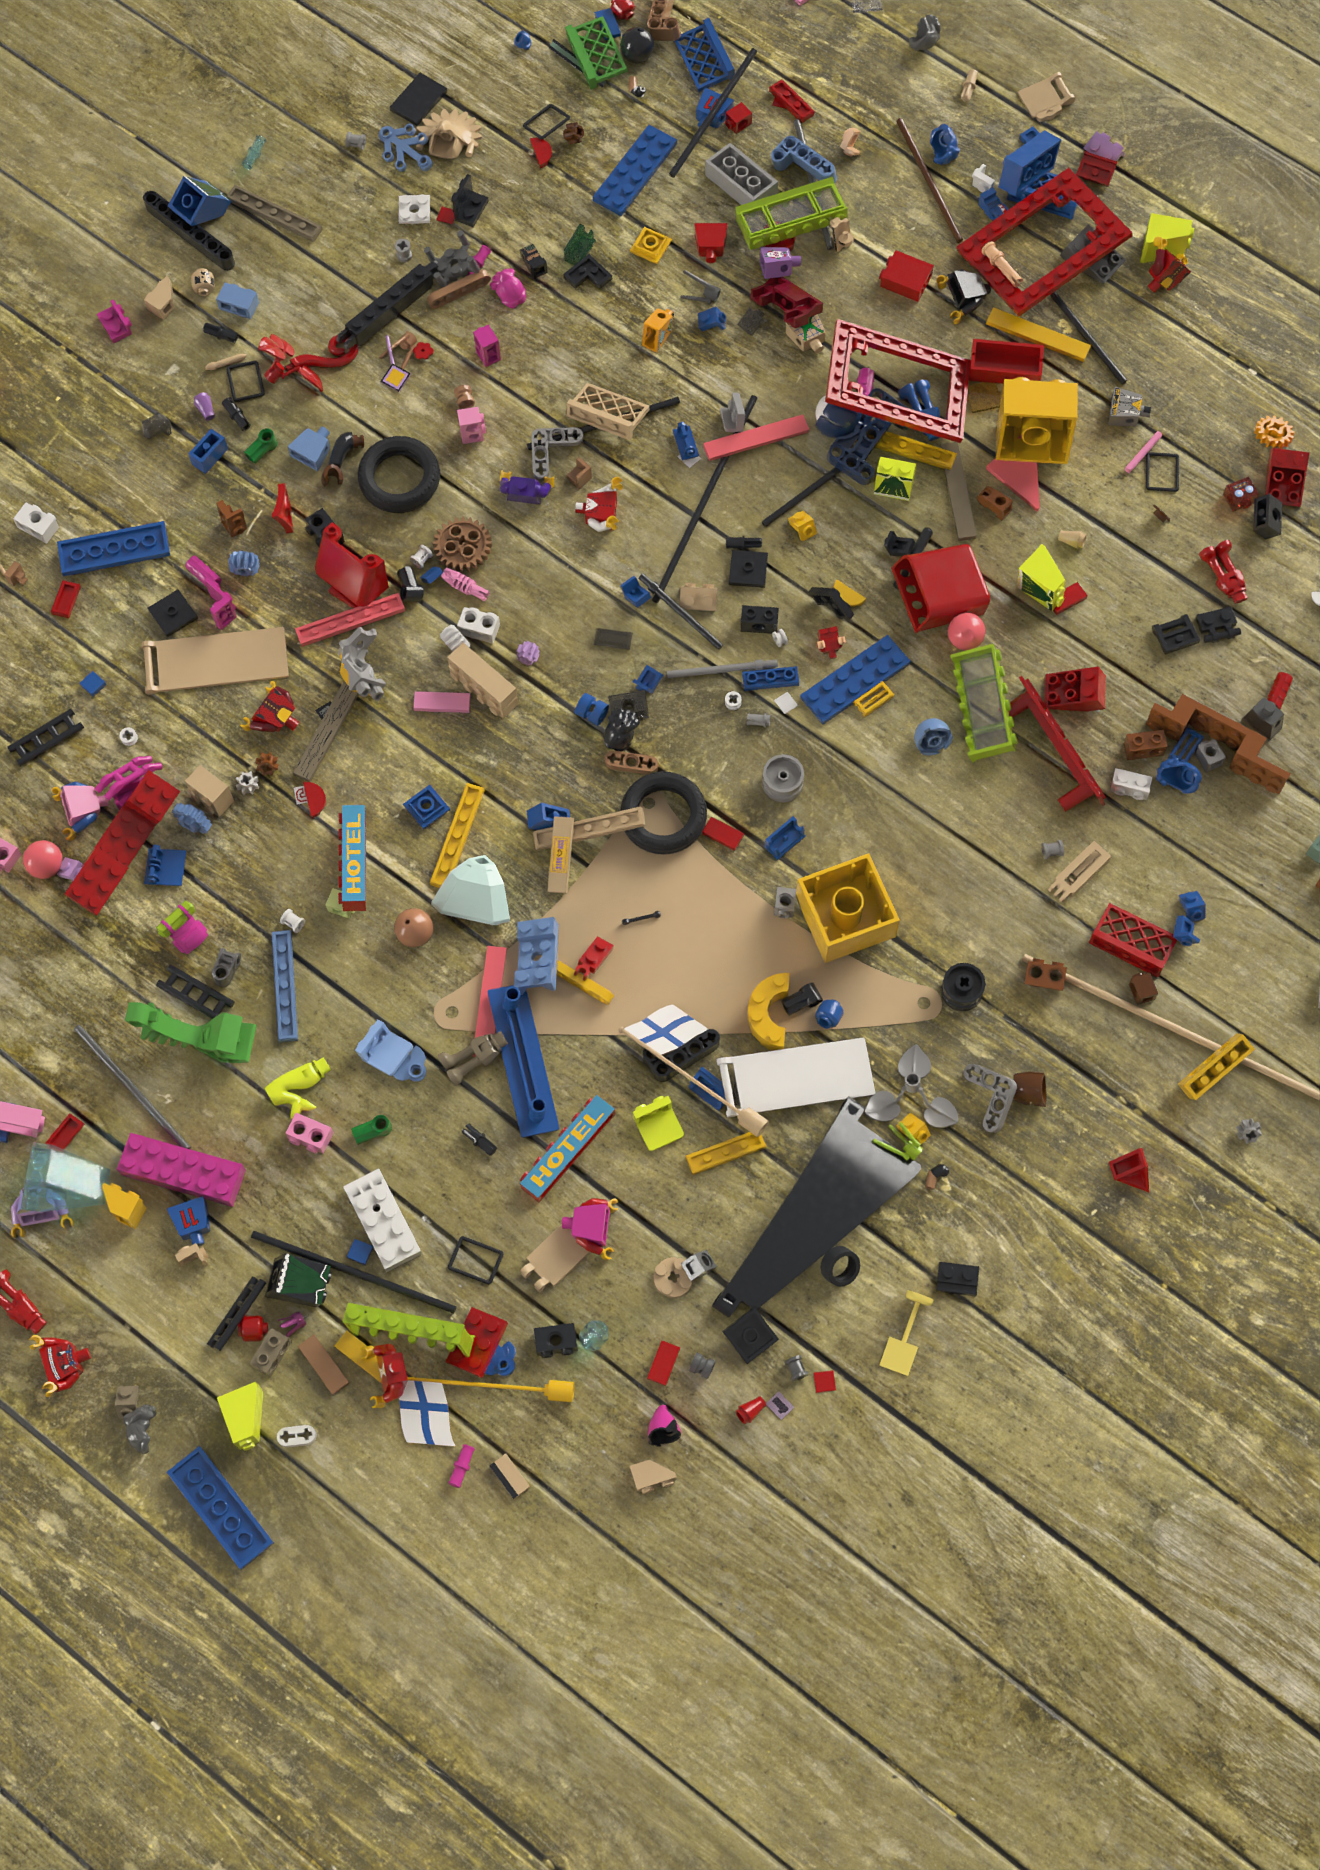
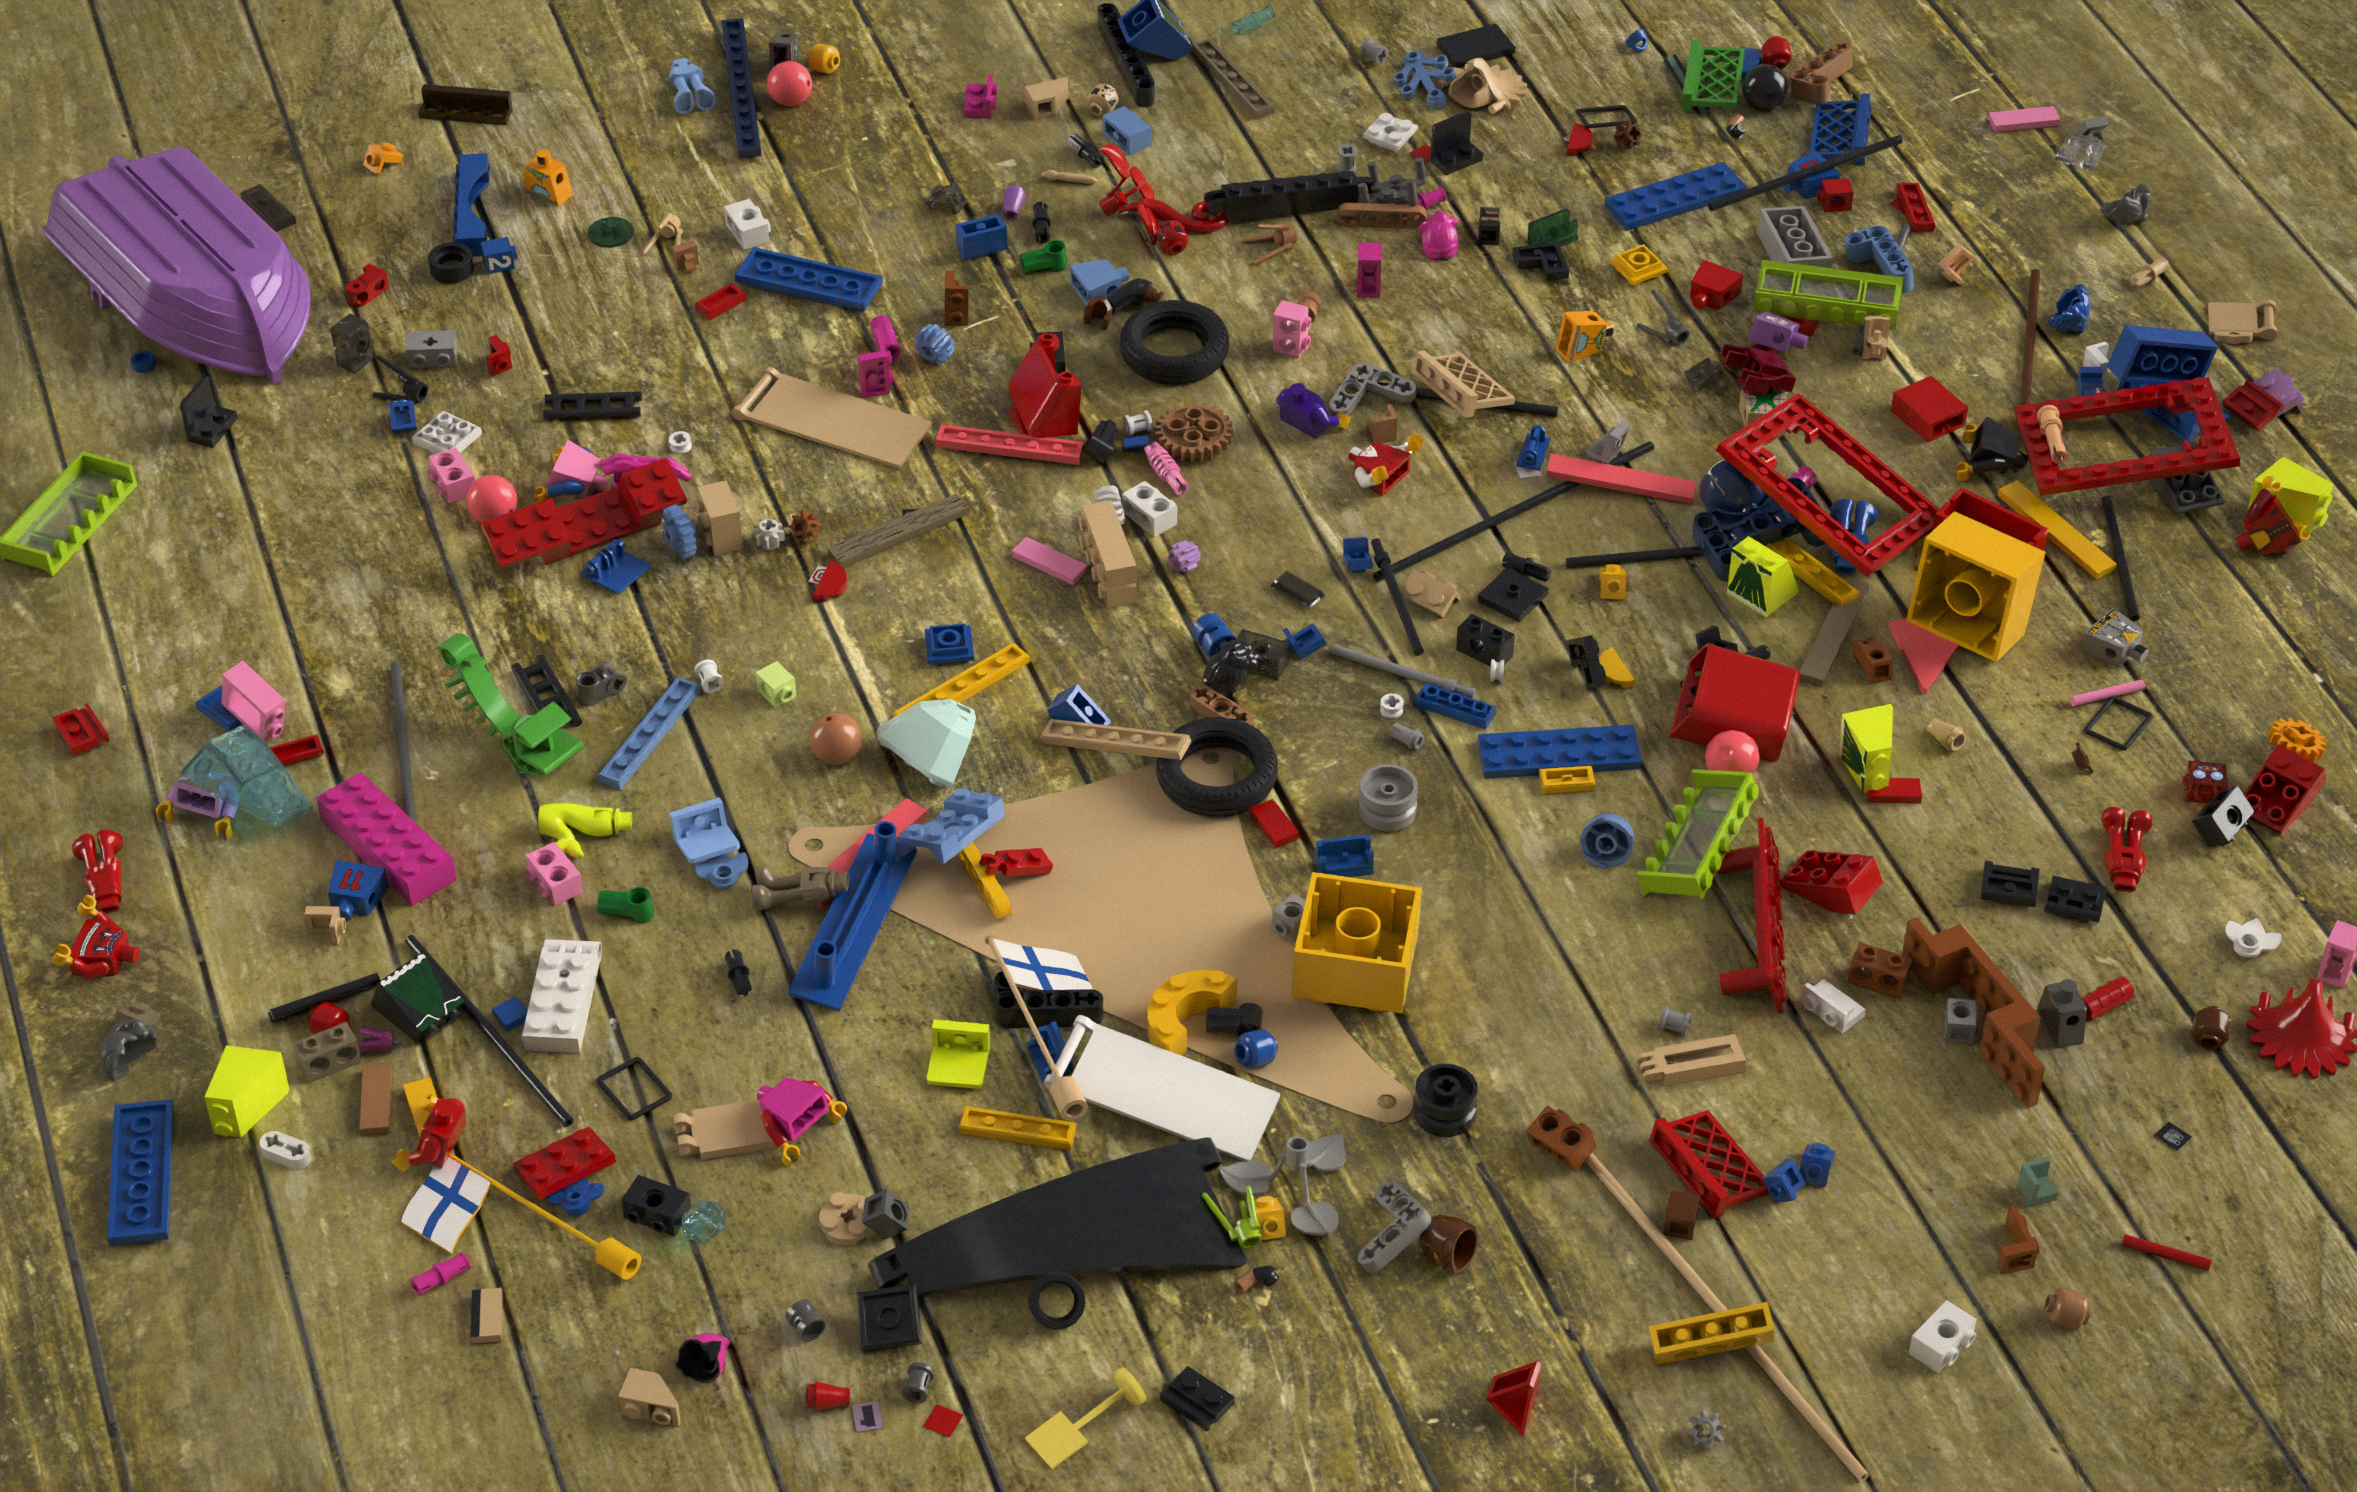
camera: 30 degrees right, 25 degrees down
blue tile [79,671,106,697] -> none
yellow slope [102,1183,147,1229] -> none
black plate [147,589,198,637] -> none
dark pink piece [156,900,208,954] -> none
black piece [226,360,265,402] -> none
torso [240,681,299,732] -> none
red plate [272,483,294,533] -> none
light grey hips [338,627,386,701] -> none
dark azure brick [338,805,366,911] -> none
lime window [343,1303,475,1357] -> none
piece [380,335,411,392] -> none
red plant [413,342,434,359] -> none
brick [520,1095,615,1203] -> none
tan tile [547,817,574,894] -> none
black hinge [622,911,661,925] -> none
red tile [647,1340,680,1386] -> none
blue bracket [698,307,726,331] -> none
white sticker [774,692,798,714] -> none
red piece [817,626,846,659] -> none
blue hair [1156,757,1202,794] -> none
blue tile [1168,727,1204,762] -> none
none -> red head [1155,220,1189,255]

